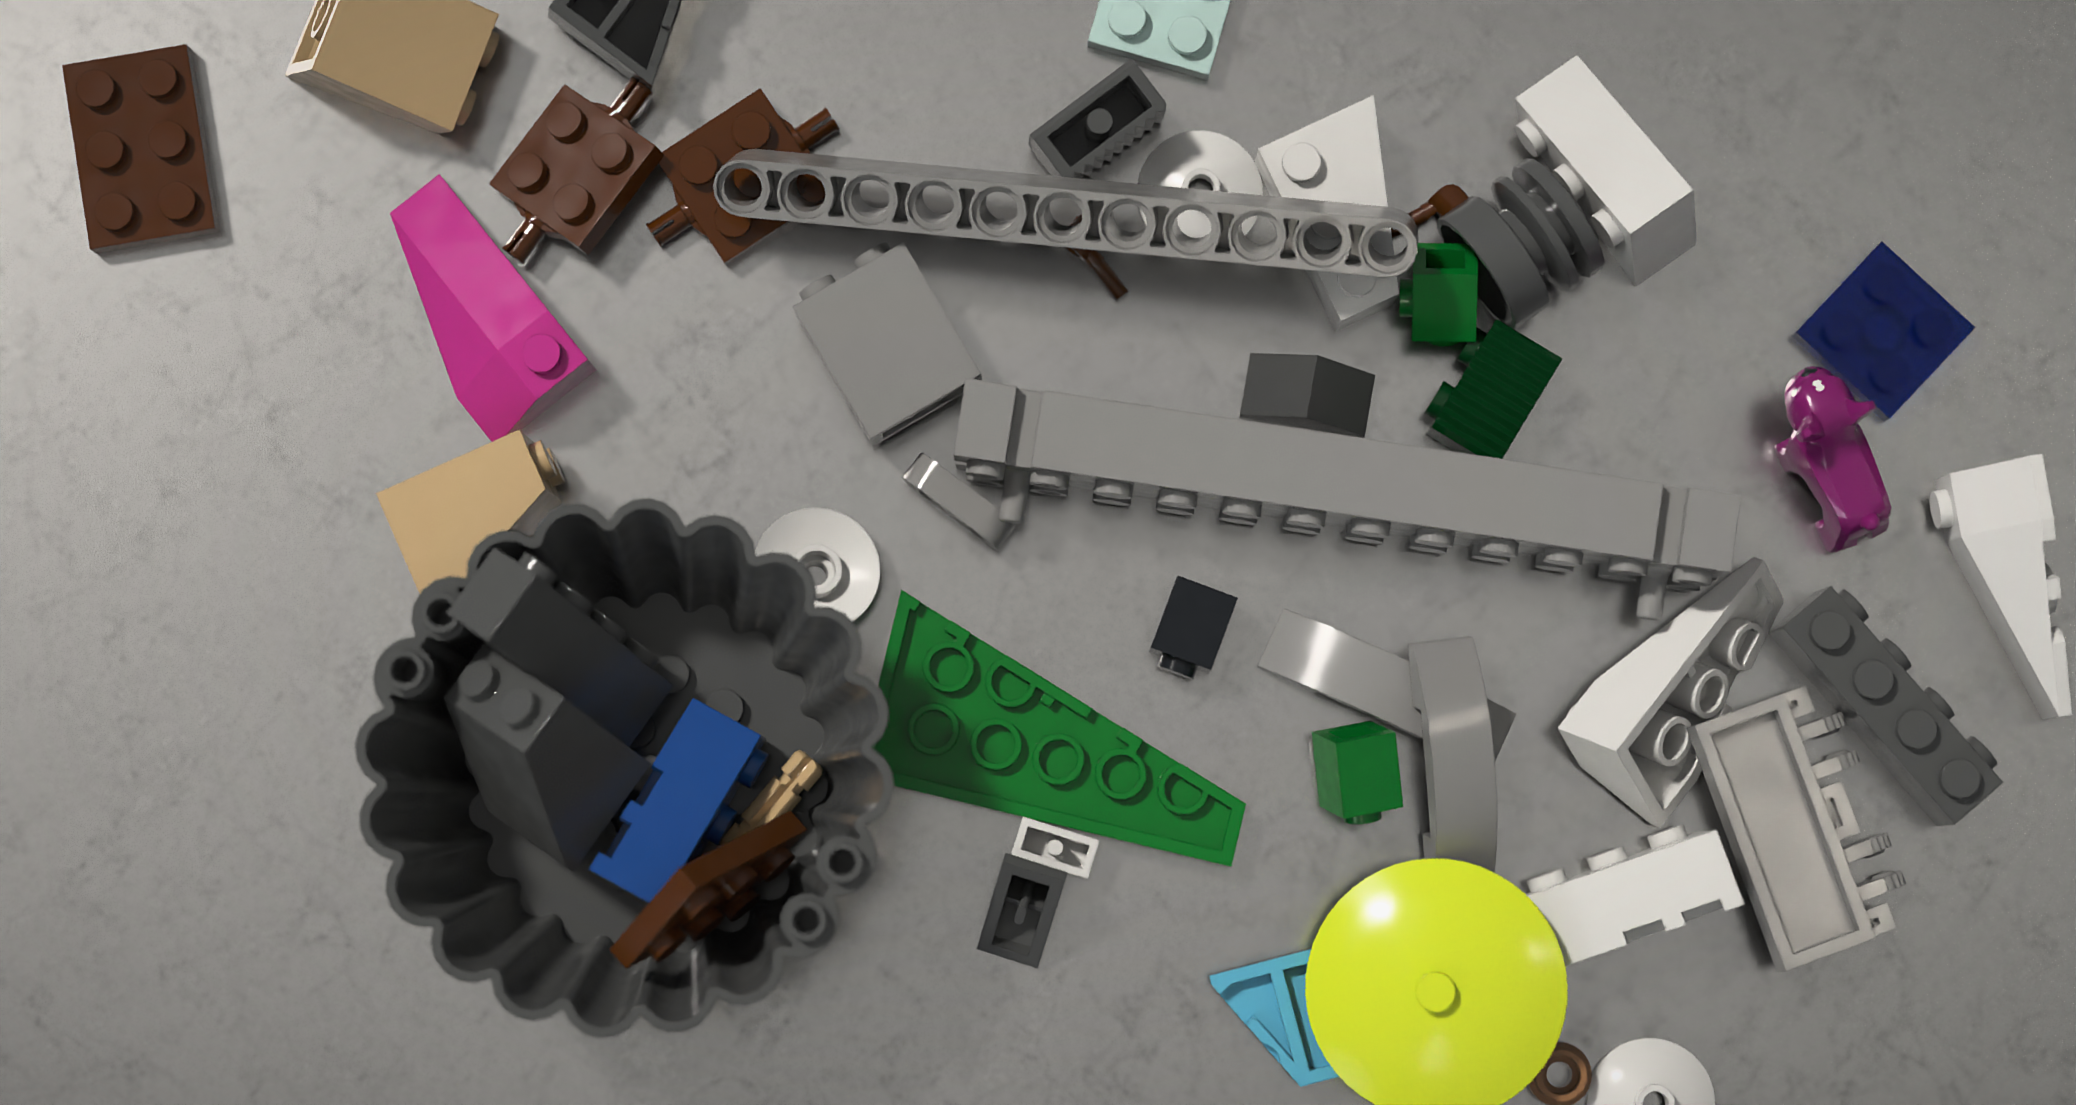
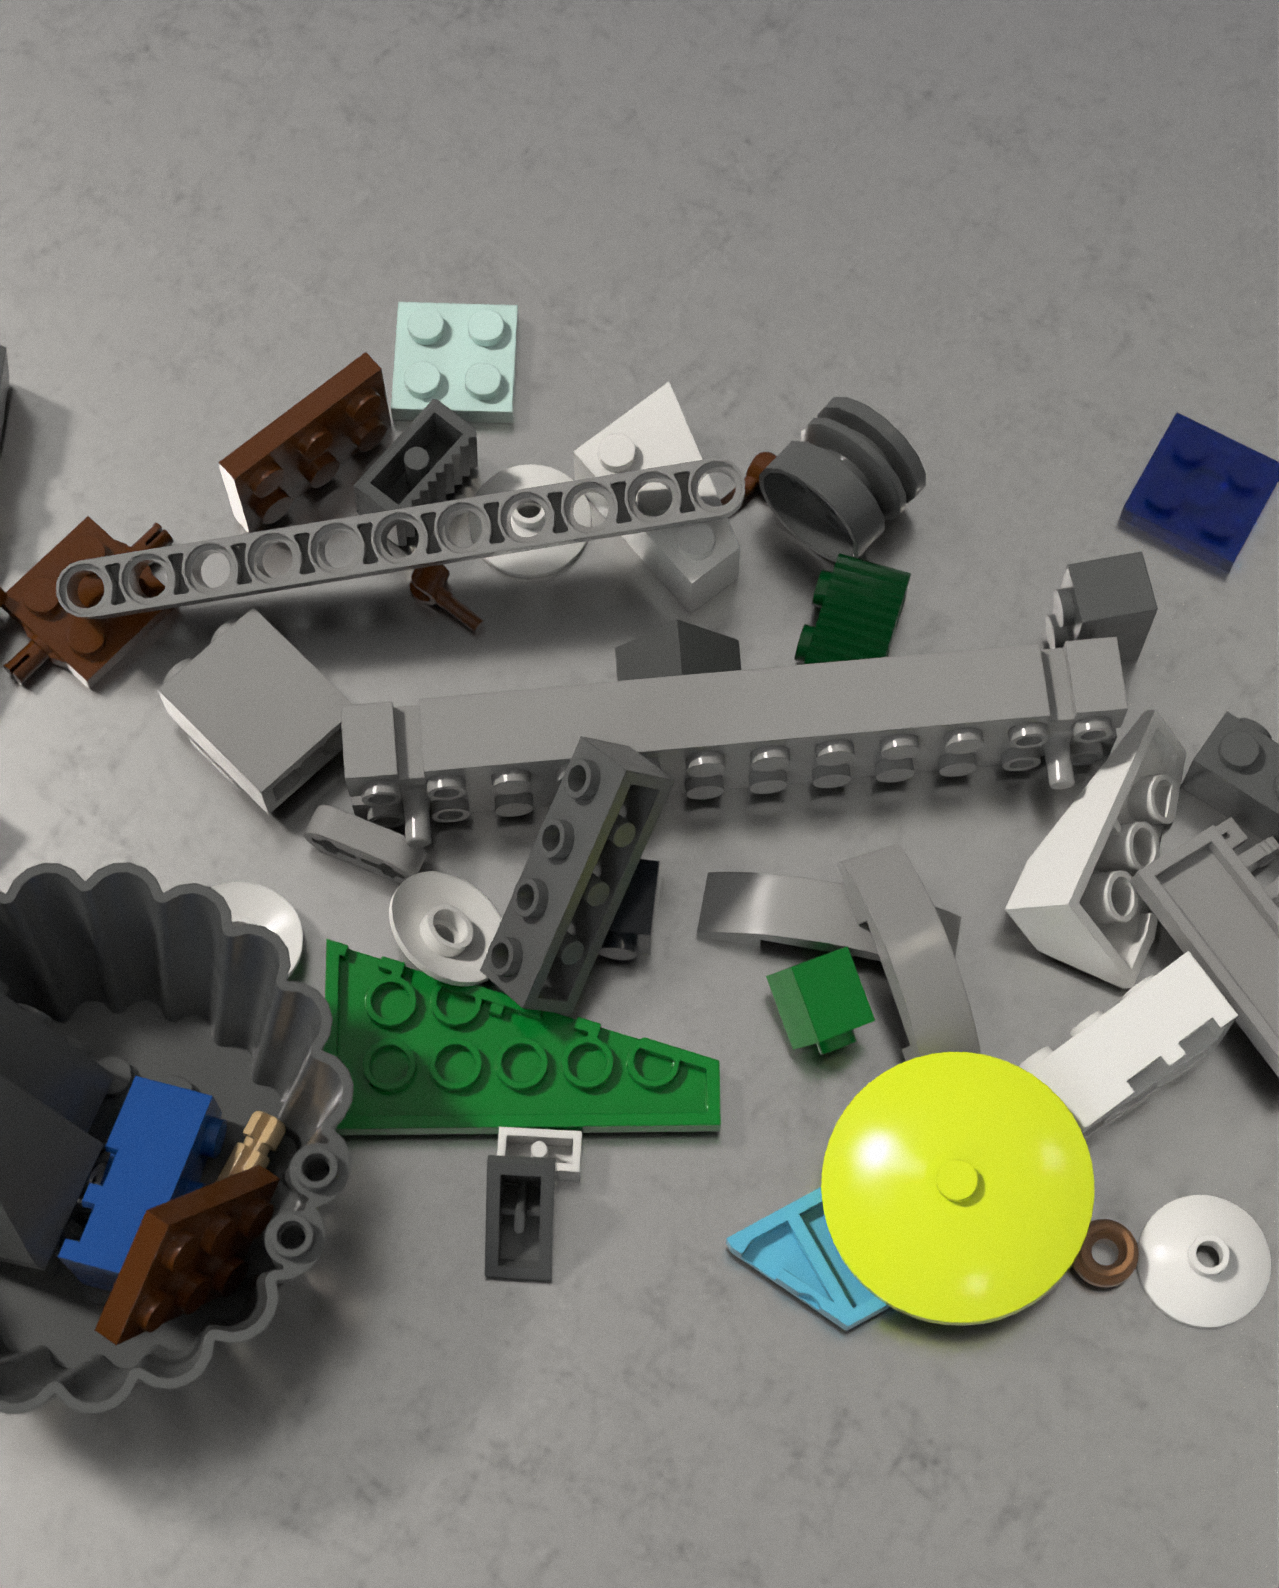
camera: 15 degrees left, 15 degrees down
green brick [1399,243,1478,346] -> none
white wedge [1514,55,1697,287] -> none
magenta animal [1774,366,1892,553] -> none
none -> reddish brown plate [218,352,392,533]
none -> white dish [389,871,502,986]
none -> dark grey brick [480,736,675,1014]
none -> dark grey brick [1045,551,1158,662]

